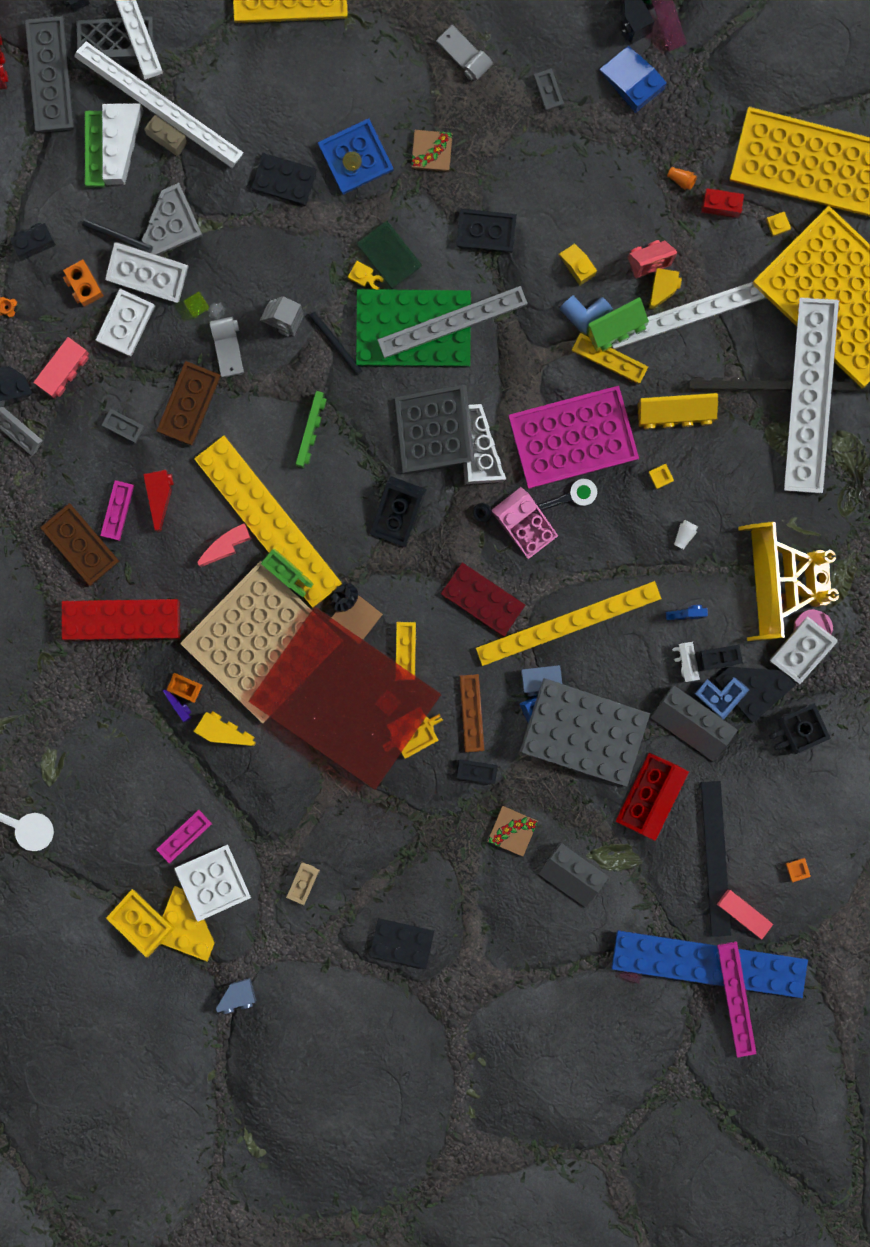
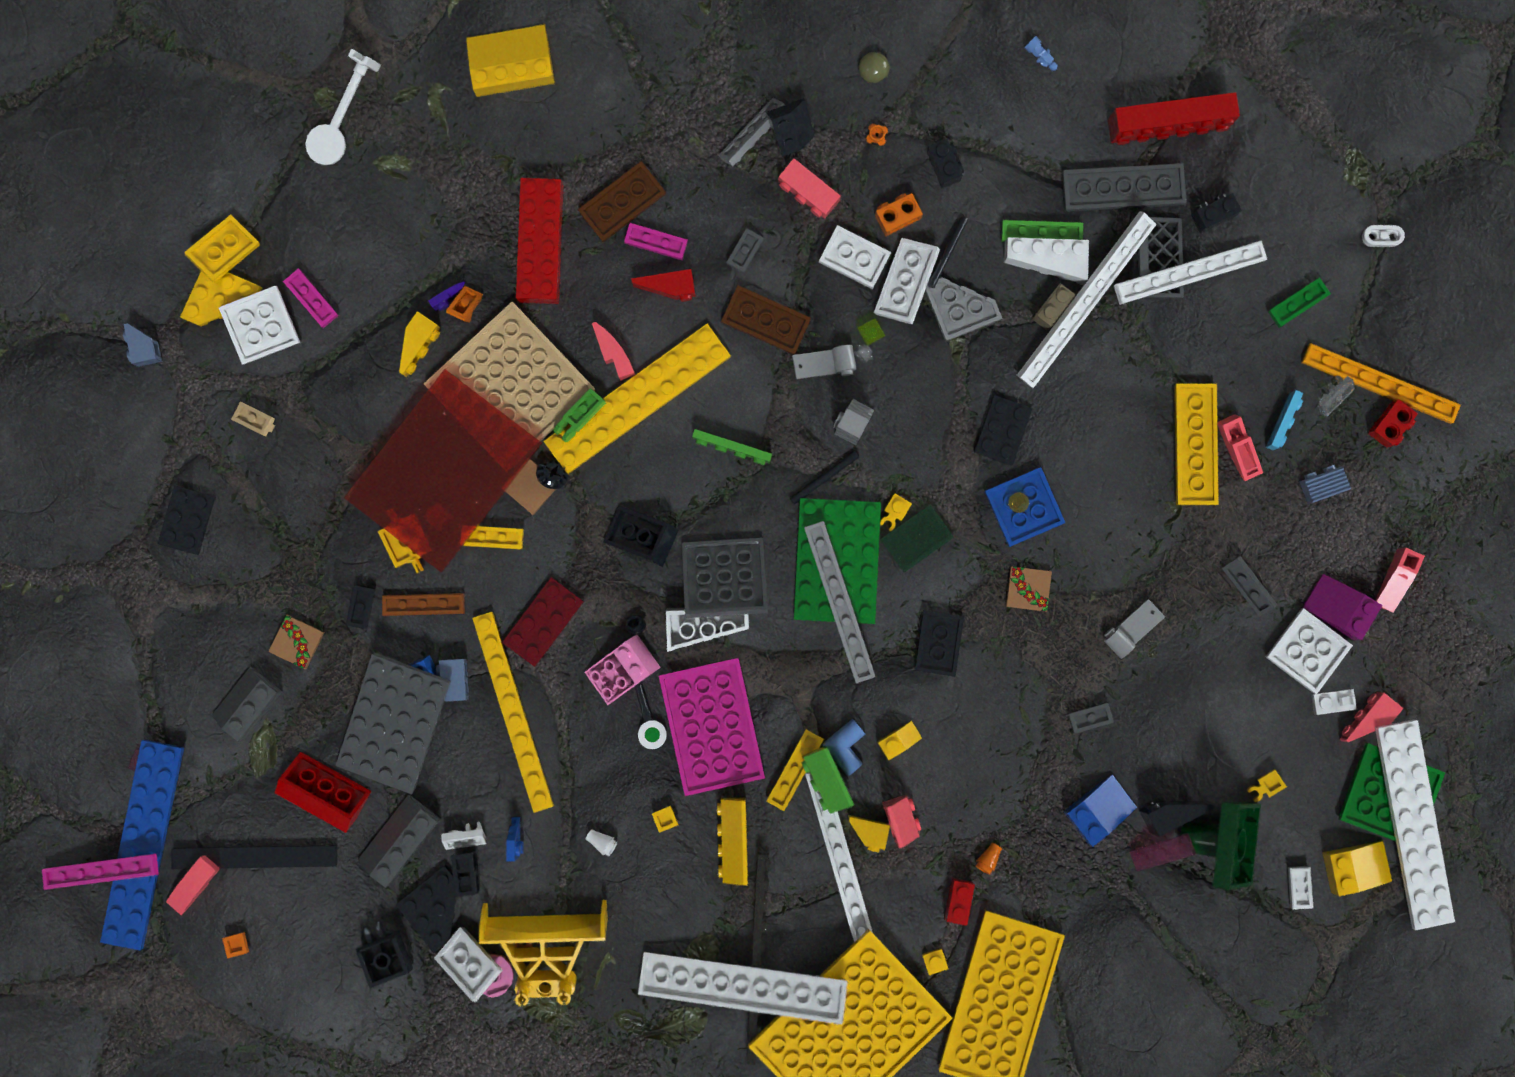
camera: 95 degrees right, 0 degrees up
medium blue brick [695,678,749,719] -> none

